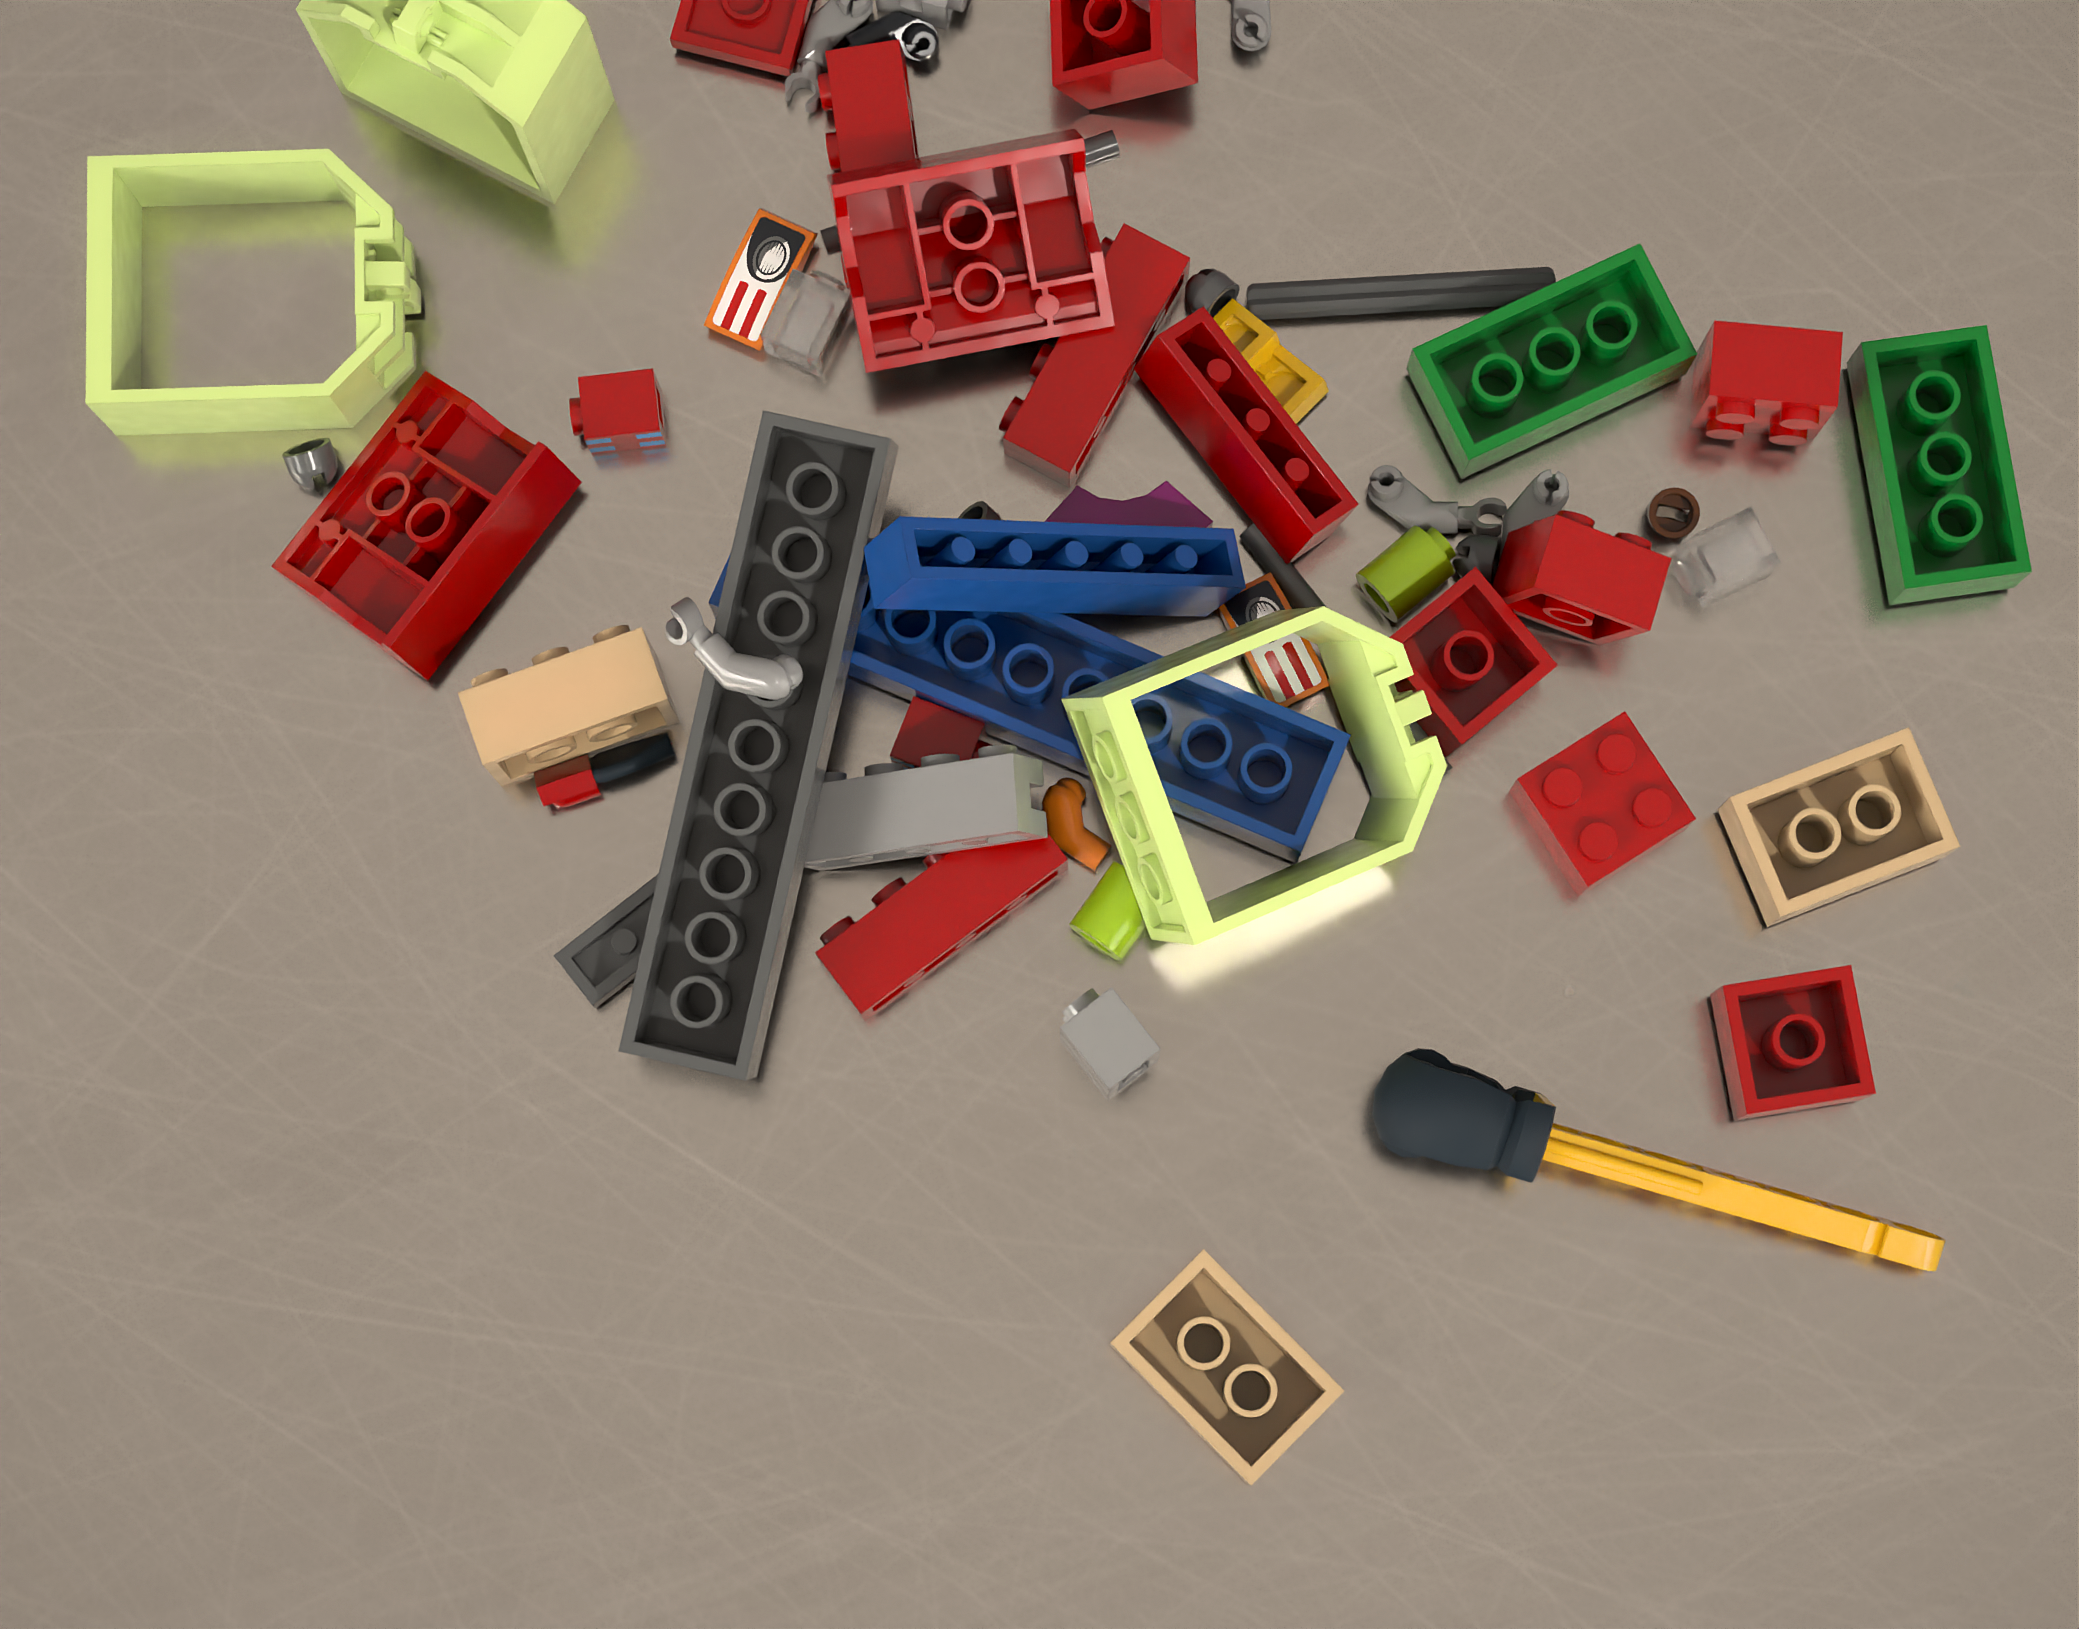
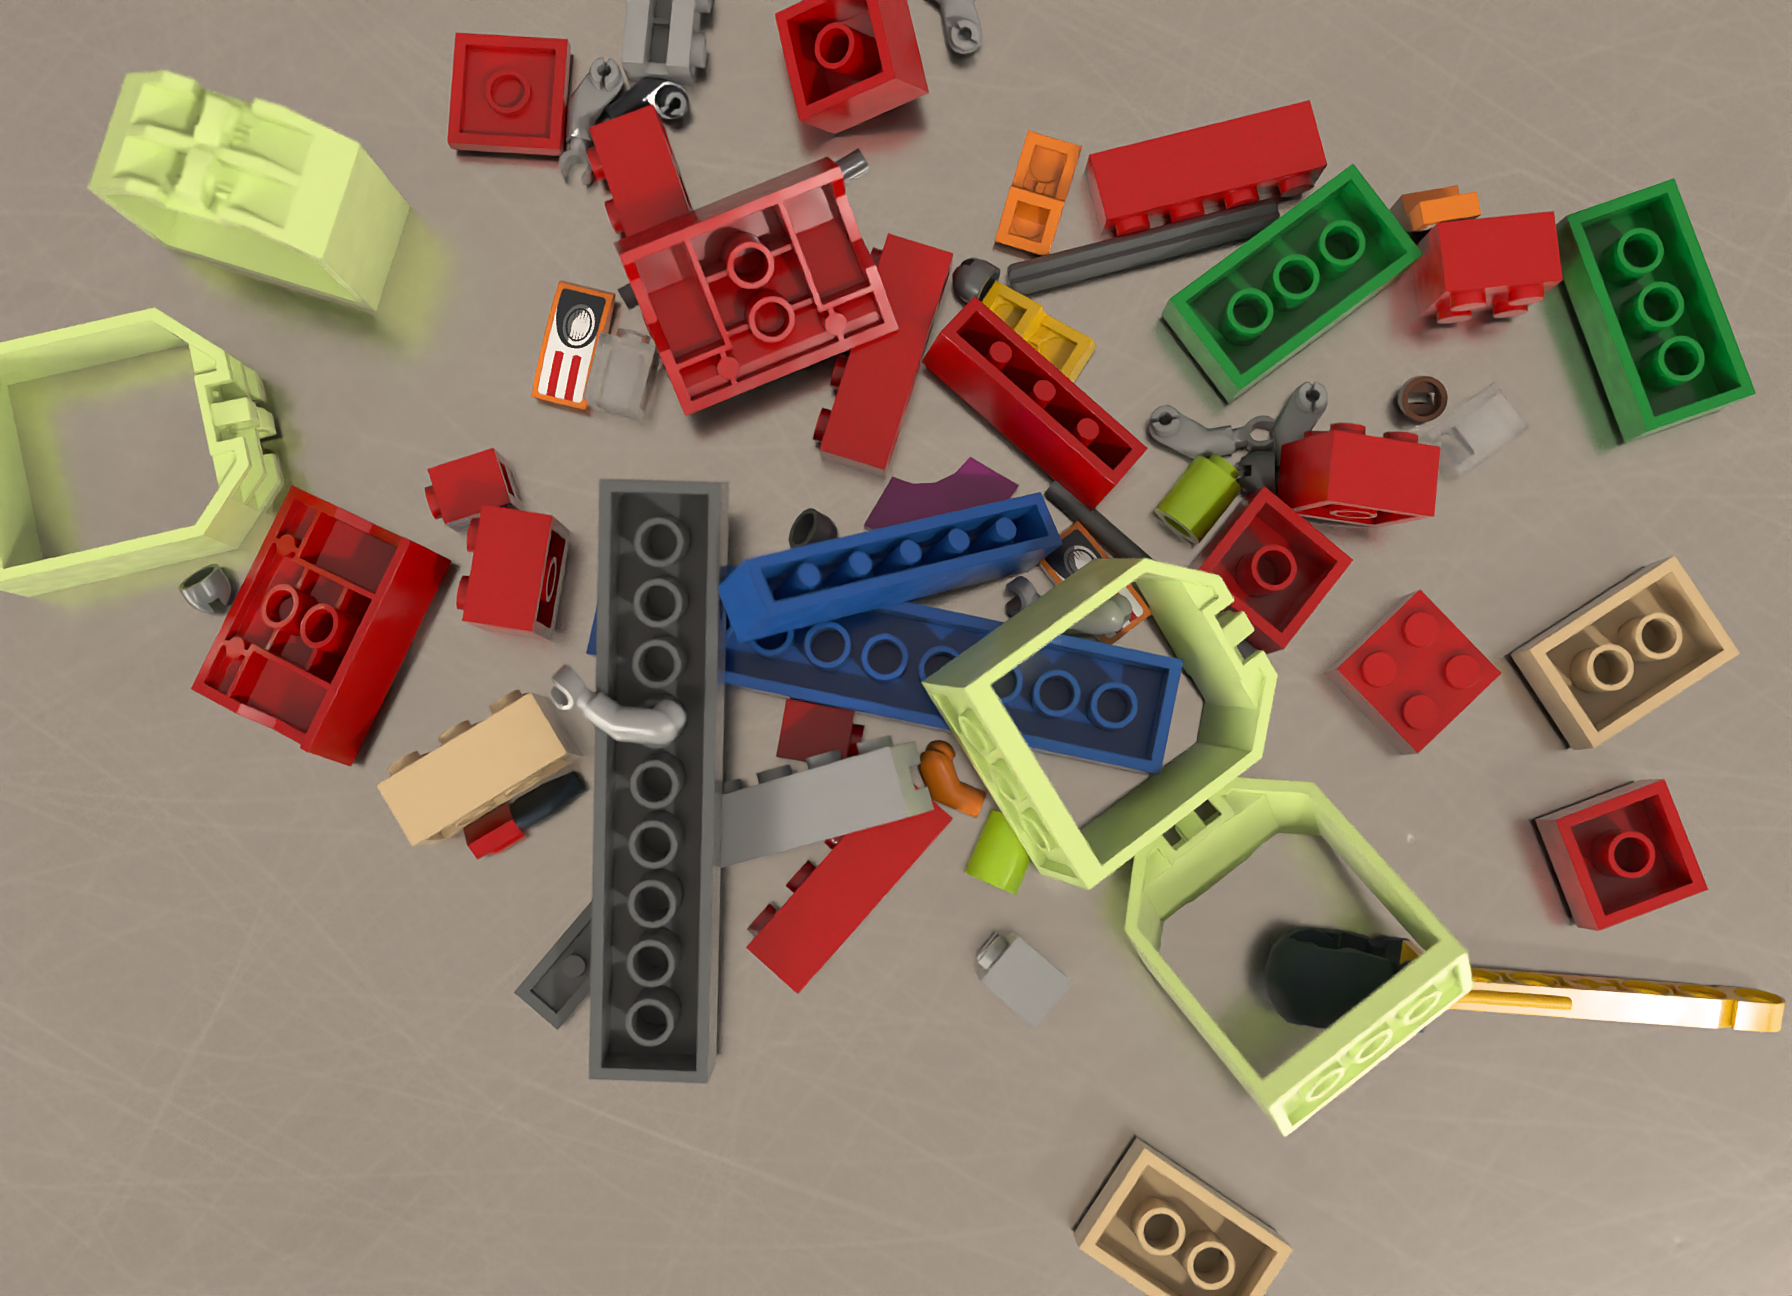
camera: 15 degrees left, 5 degrees up
none -> red brick [456,504,569,641]
none -> orange slope [994,130,1082,256]
none -> light grey arm [1006,576,1132,638]
none -> red brick [1085,100,1327,237]
none -> yellowish green container [1124,777,1474,1137]
none -> orange slope [1389,185,1481,232]

